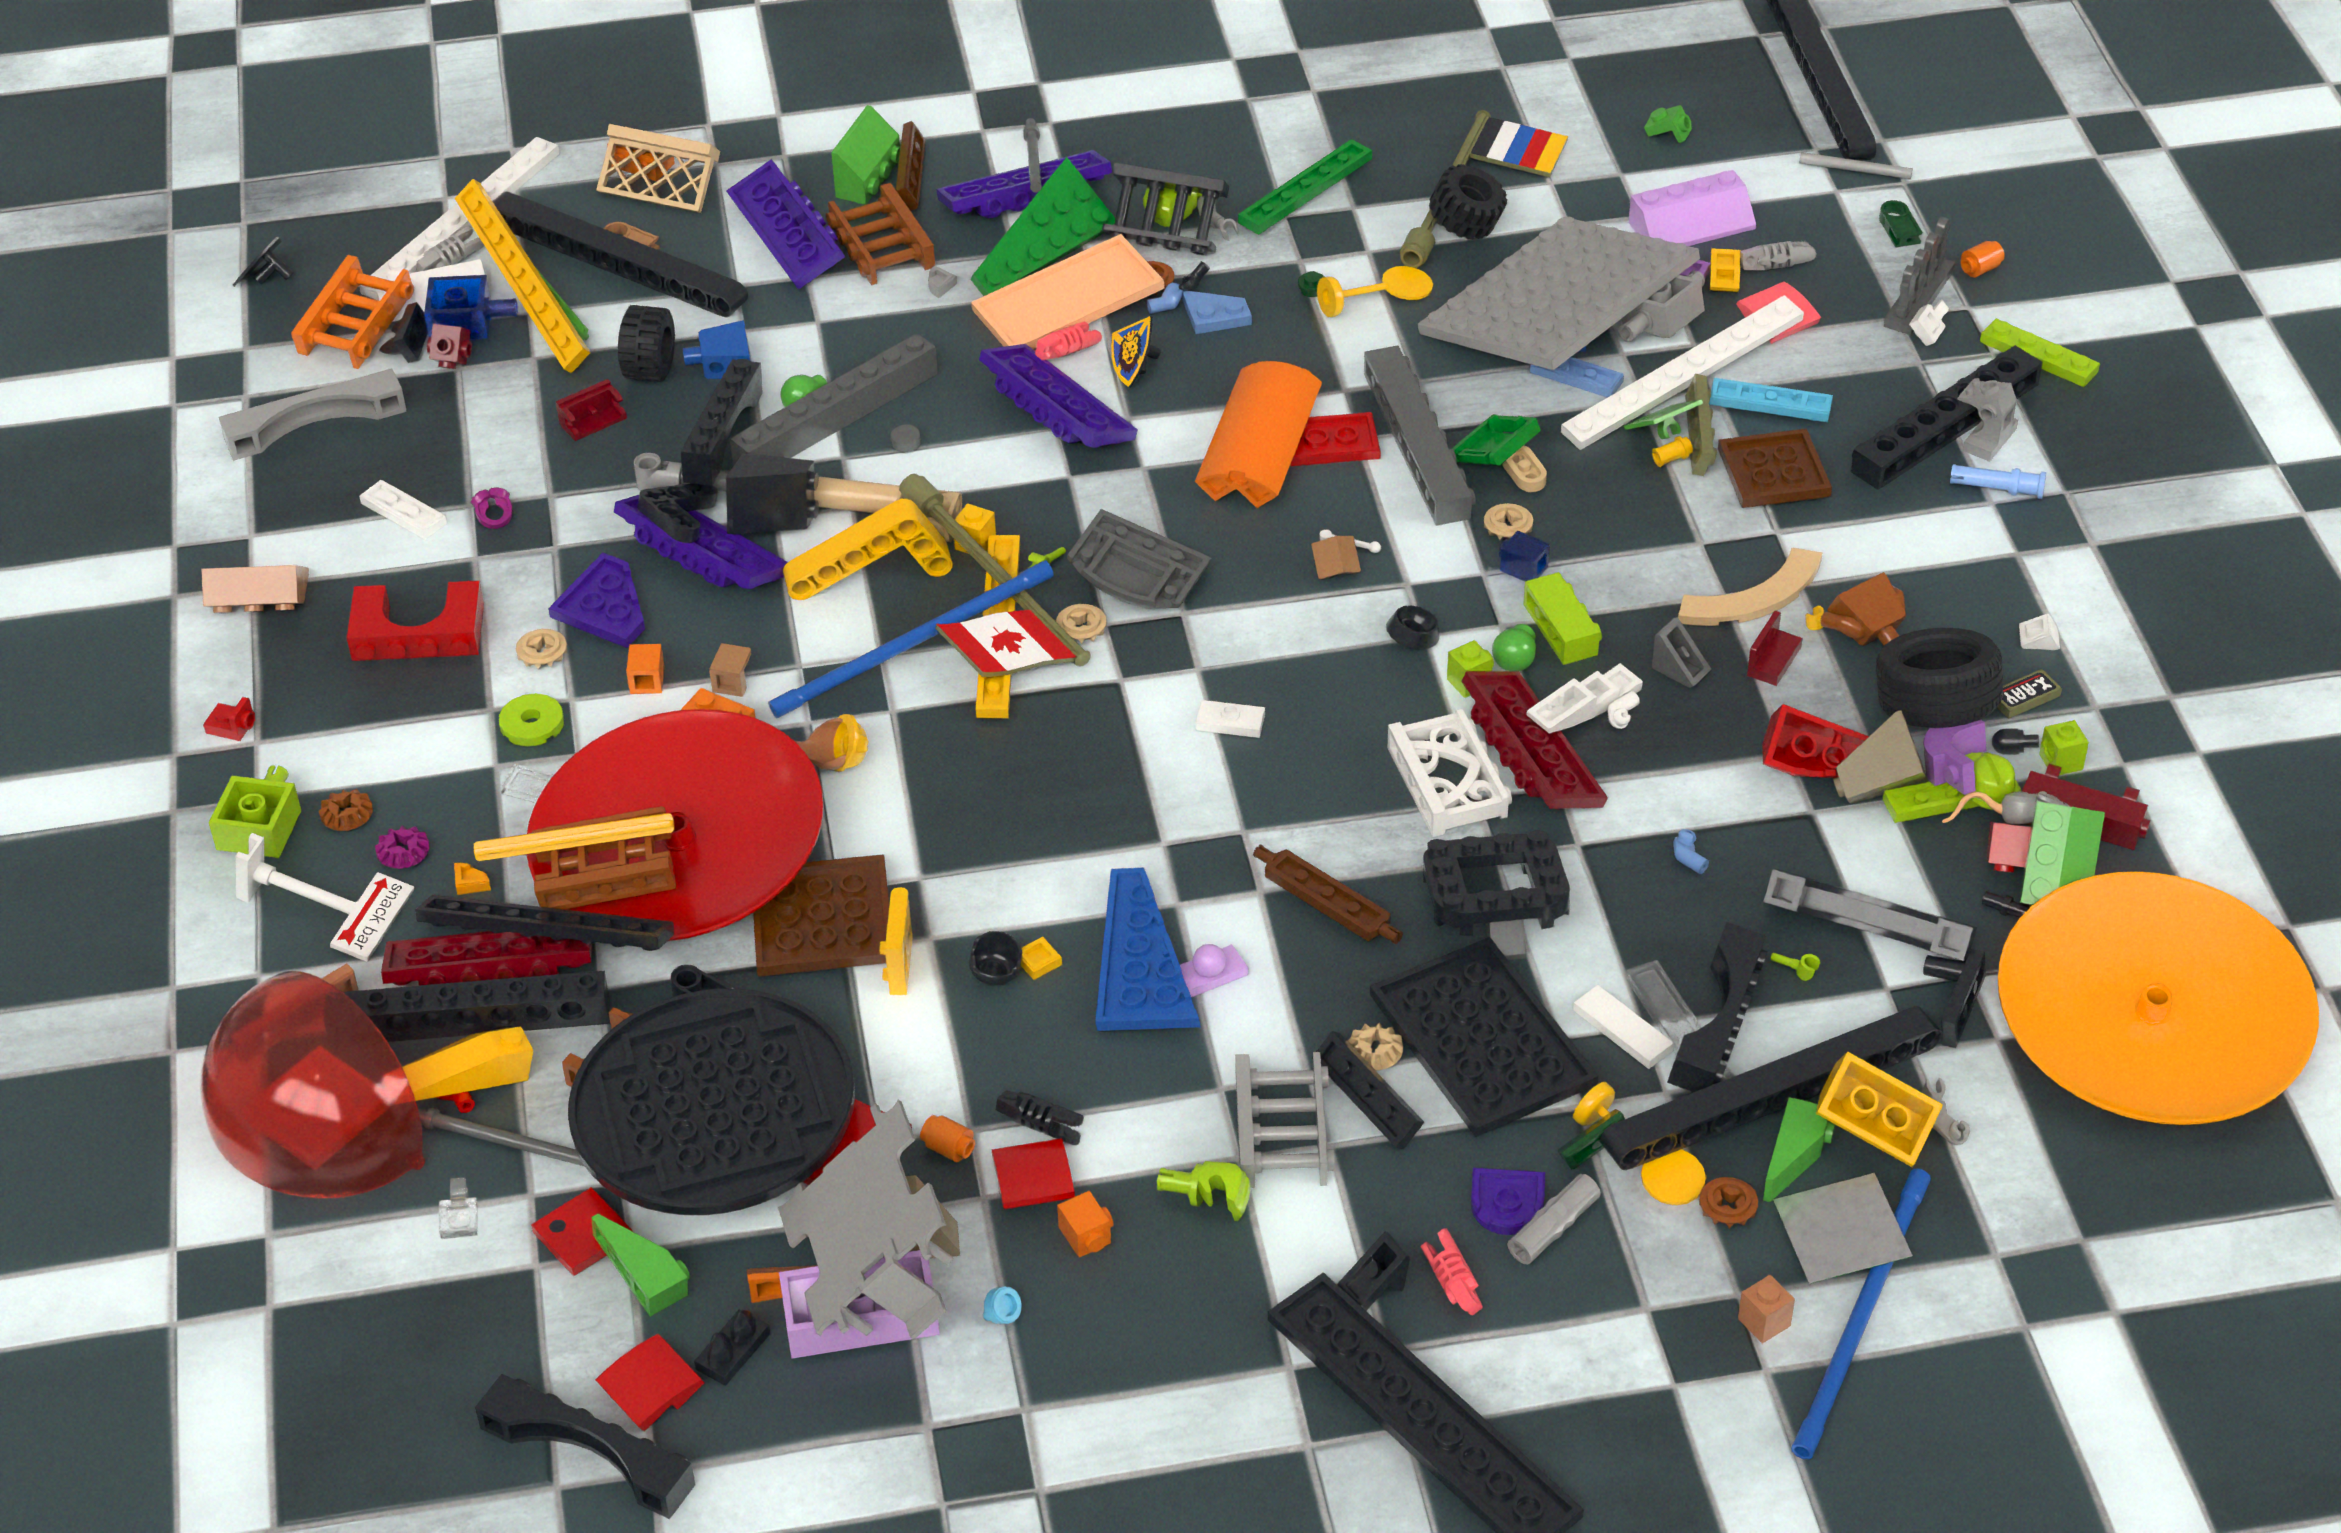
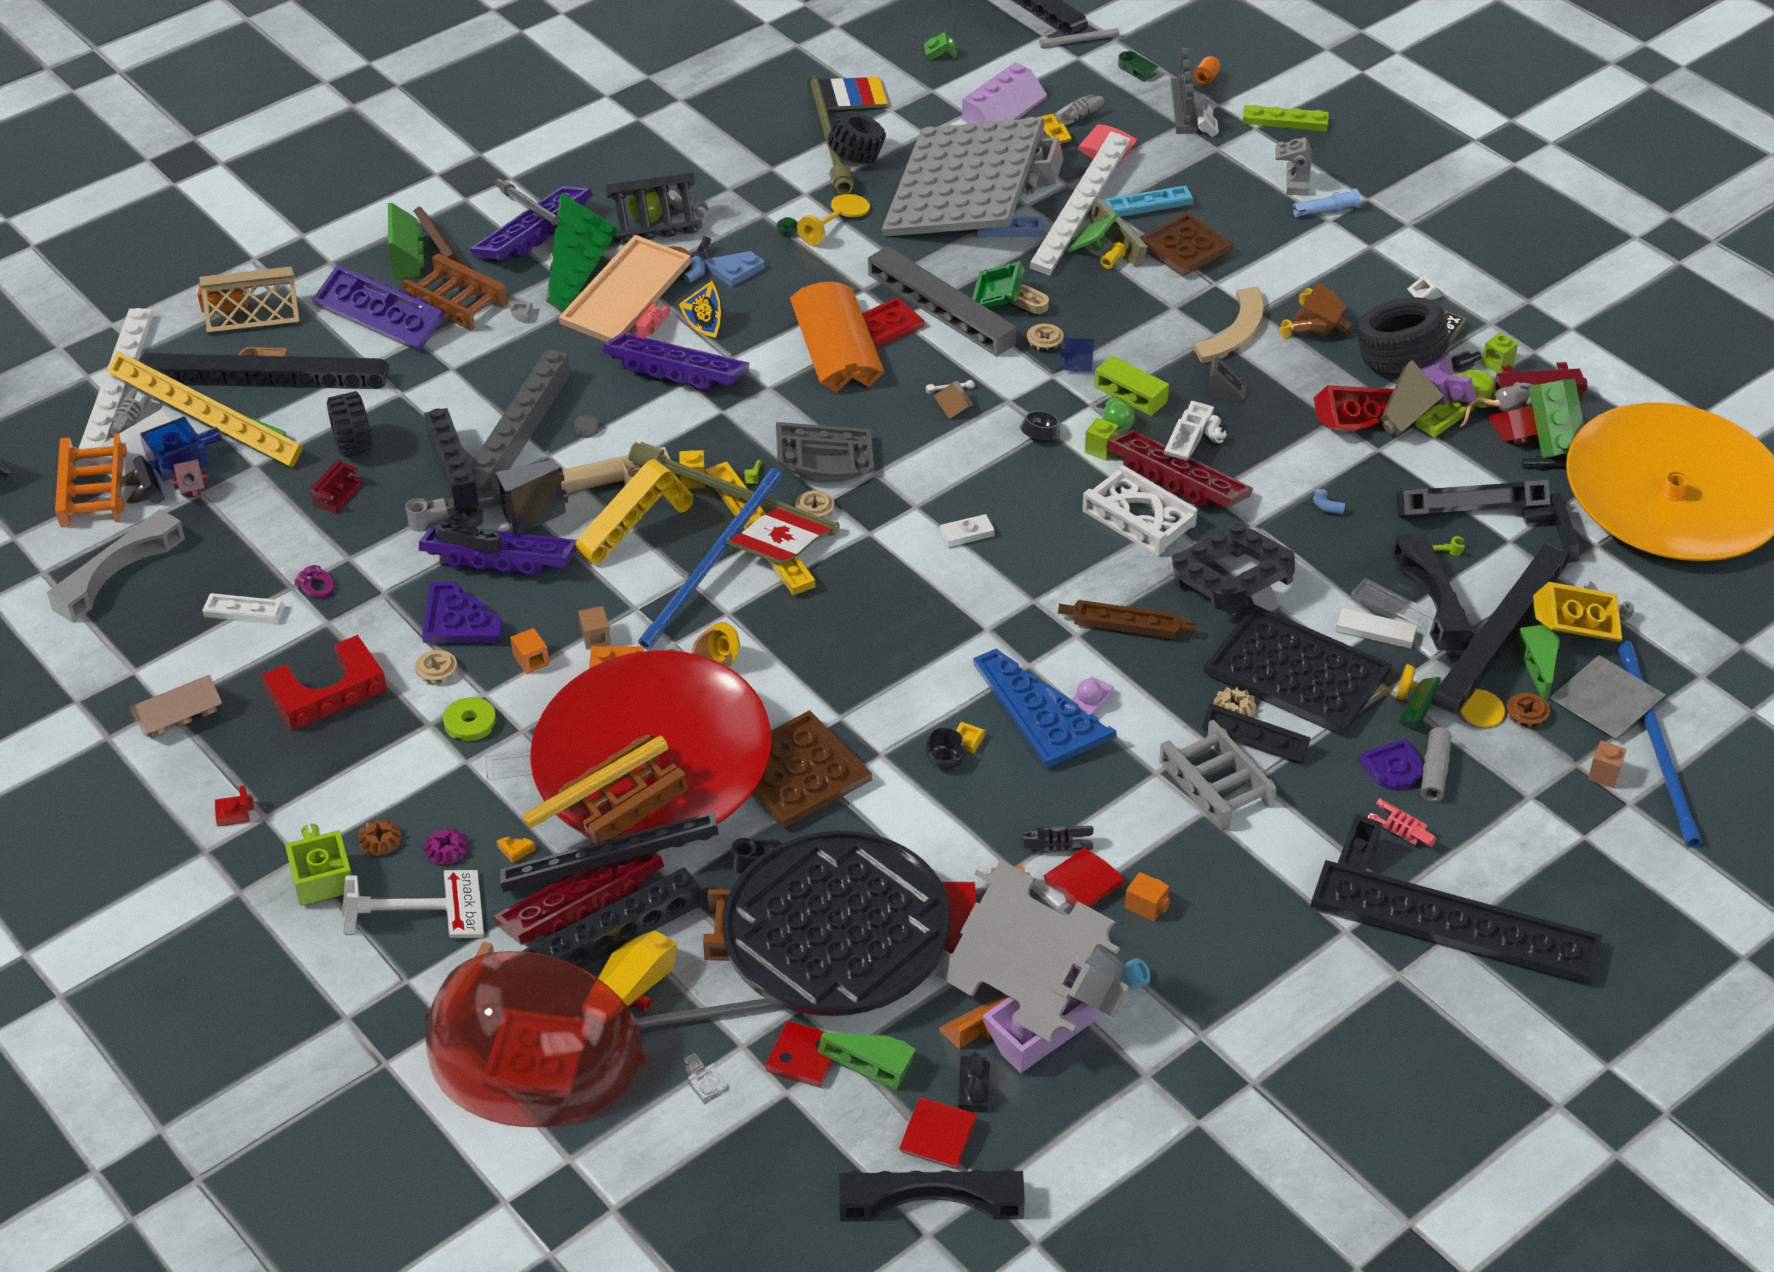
camera: 30 degrees left, 0 degrees up
blue torso [683,320,750,379] -> none
bright green piece [780,374,827,407] -> none
yellow container [880,887,913,995] -> none
lime piece [1157,1161,1251,1221] -> none
green plate [1238,139,1372,235] -> none
dark red panel [1747,611,1803,686] -> none
black brick [1851,345,2043,490] -> none

